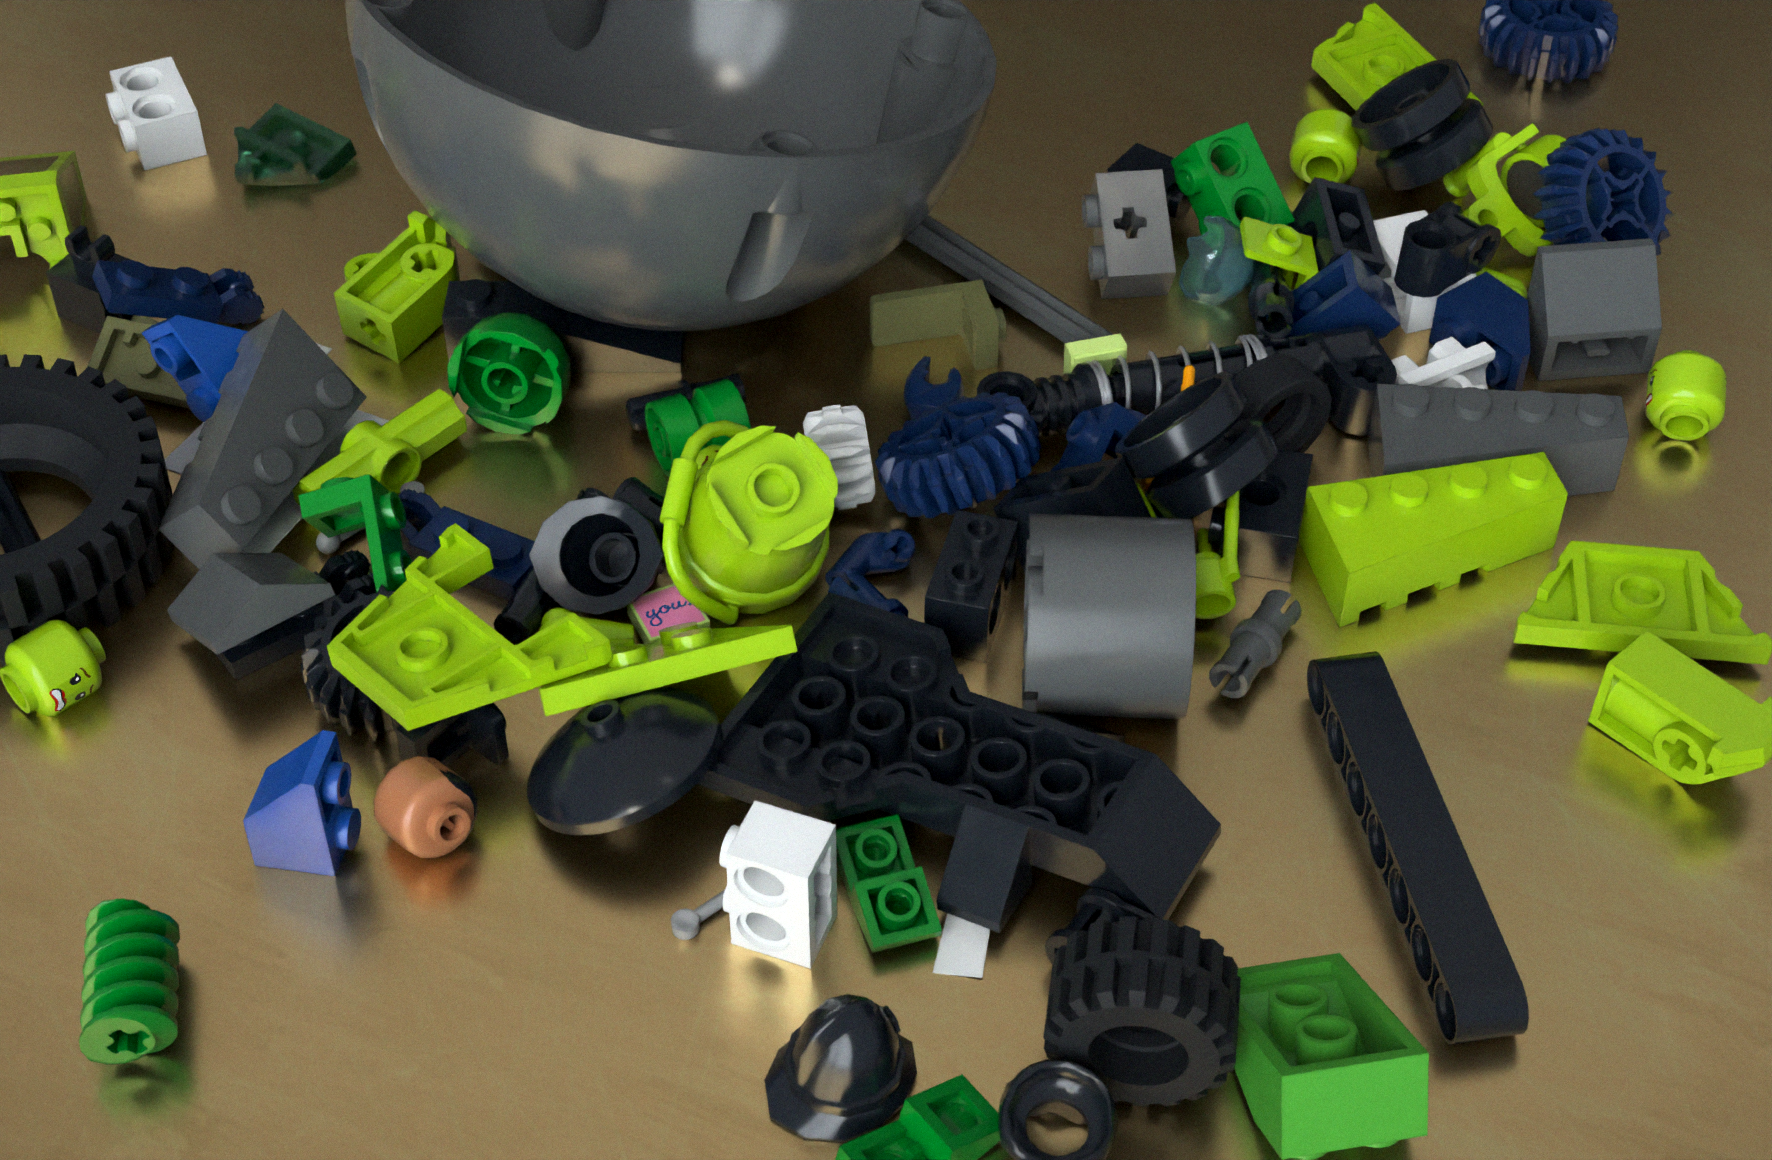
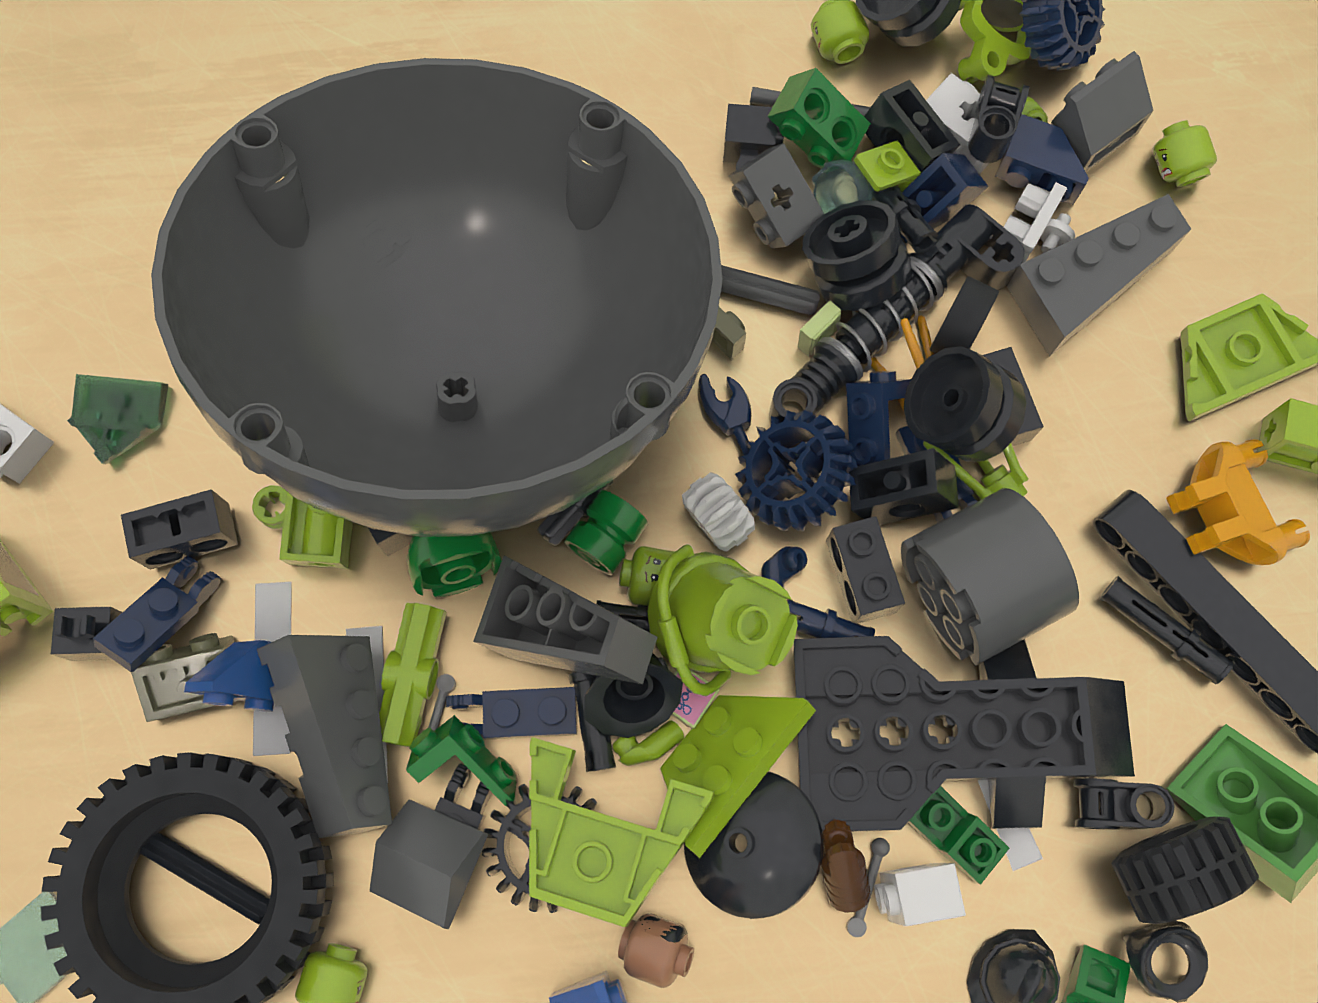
camera: 30 degrees left, 30 degrees up
dark grey pin [1209,590,1302,698] -> none
lime wedge [1299,452,1568,628] -> none
none -> black brick [121,489,238,570]
none -> dark grey wedge [473,555,657,684]
none -> black wheel [802,200,912,311]
none -> reddish brown hinge [821,818,871,913]
none -> black pin [1099,576,1235,685]
none -> light orange connector [1166,439,1310,565]

